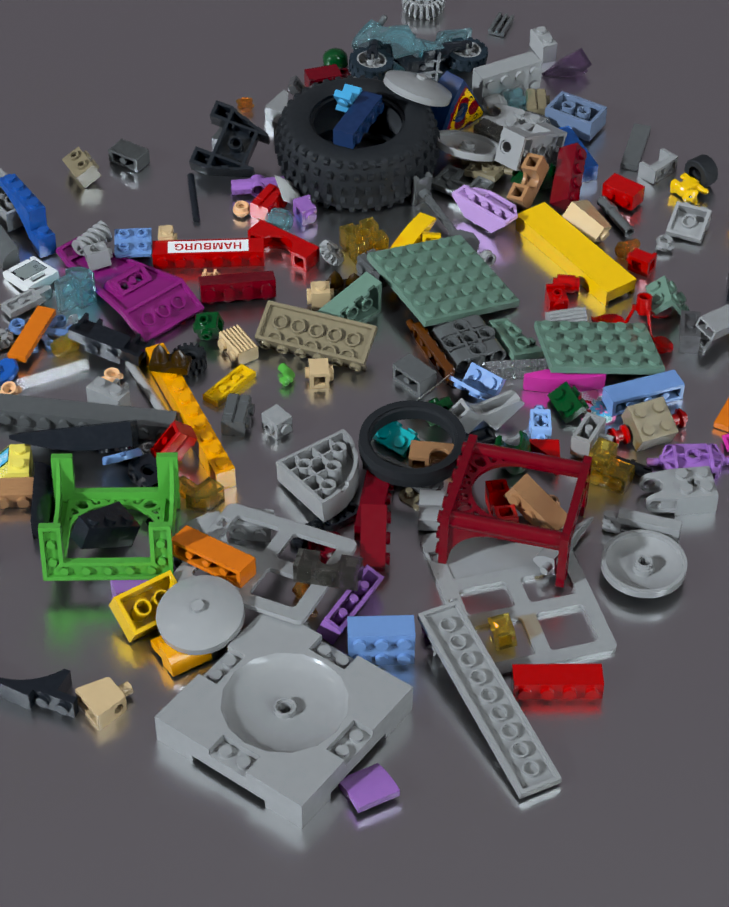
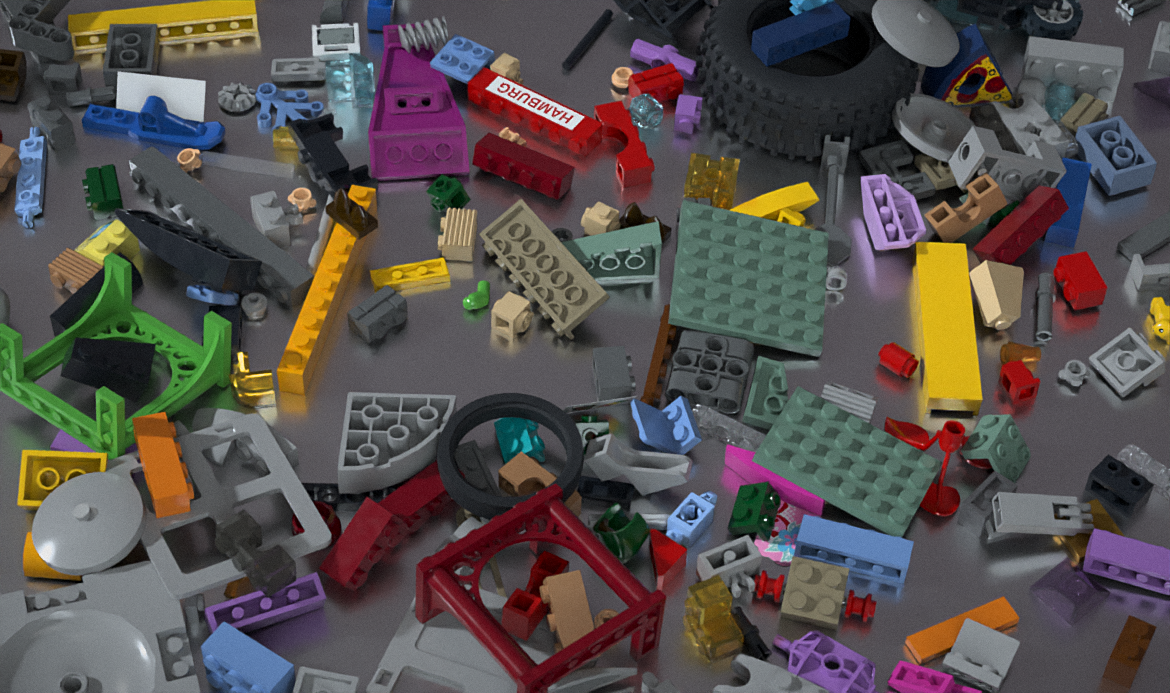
camera: 35 degrees right, 5 degrees up
orange tile [7,306,56,363] -> none
light grey brick [83,241,113,271] -> none
red brick [150,420,197,462] -> none
black tyre [171,342,207,377] -> none
light grey brick [261,404,293,440] -> none
white sticker [274,175,300,204] -> none
light grey gear [319,240,344,266] -> none
red brick [545,283,569,311] -> none

